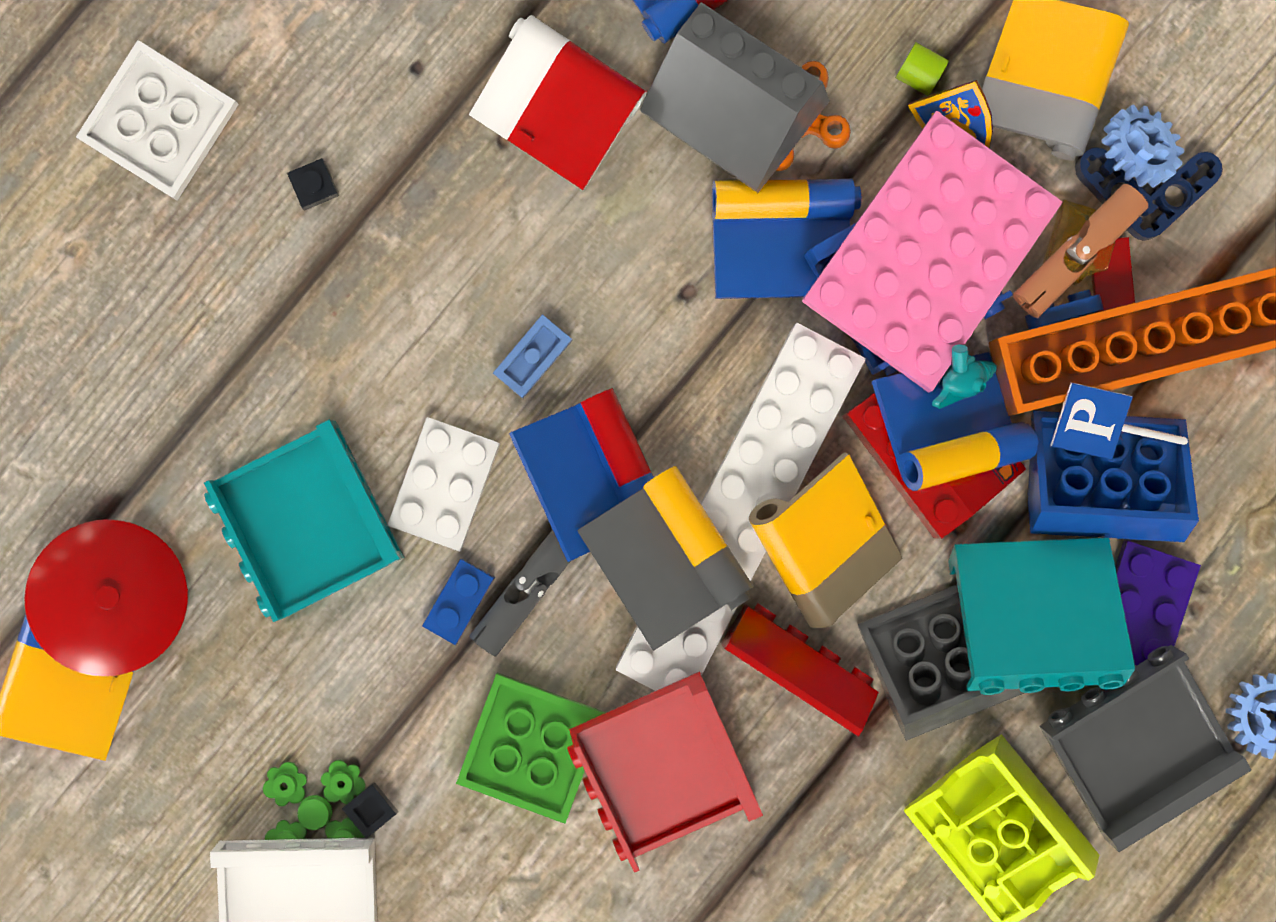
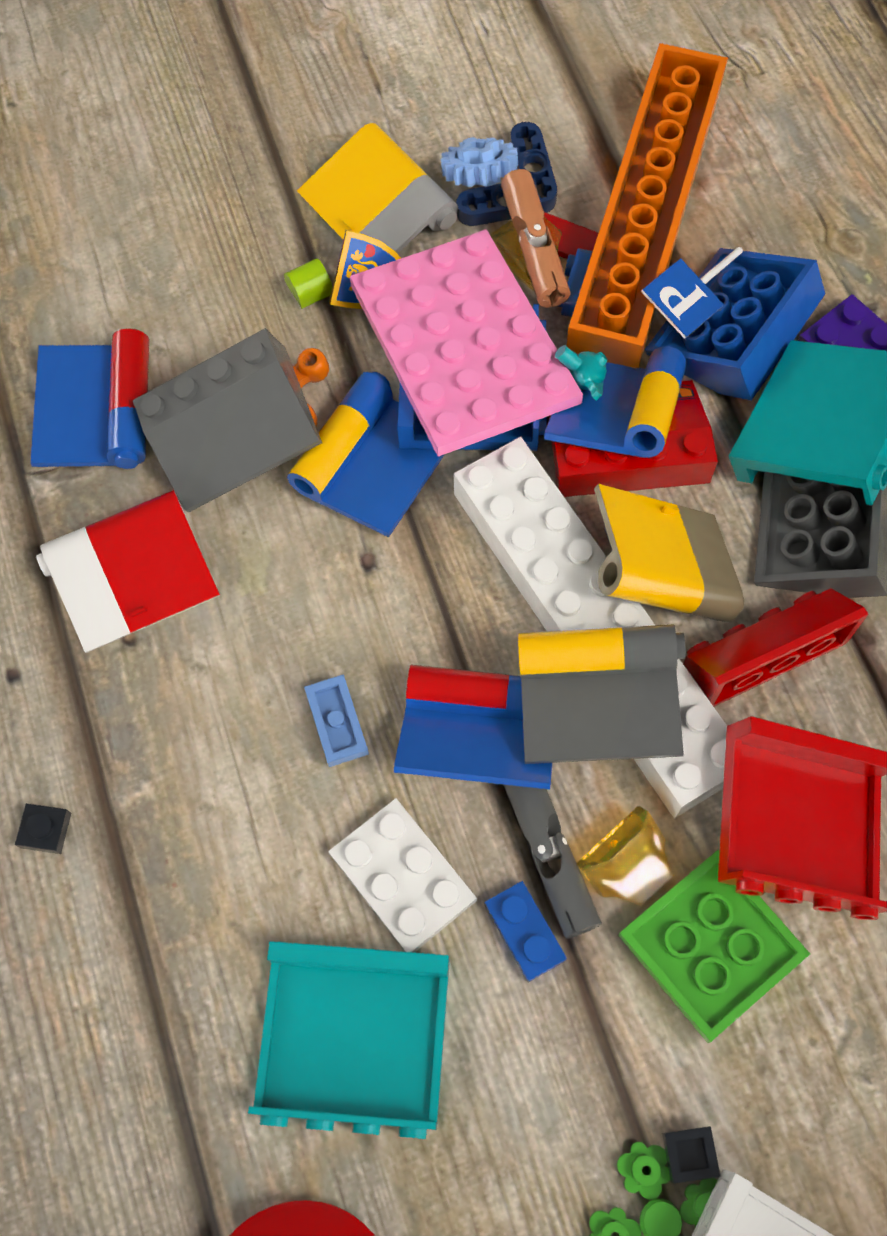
camera: 50 degrees left, 20 degrees down
none -> clear yellow slope [576,806,673,906]

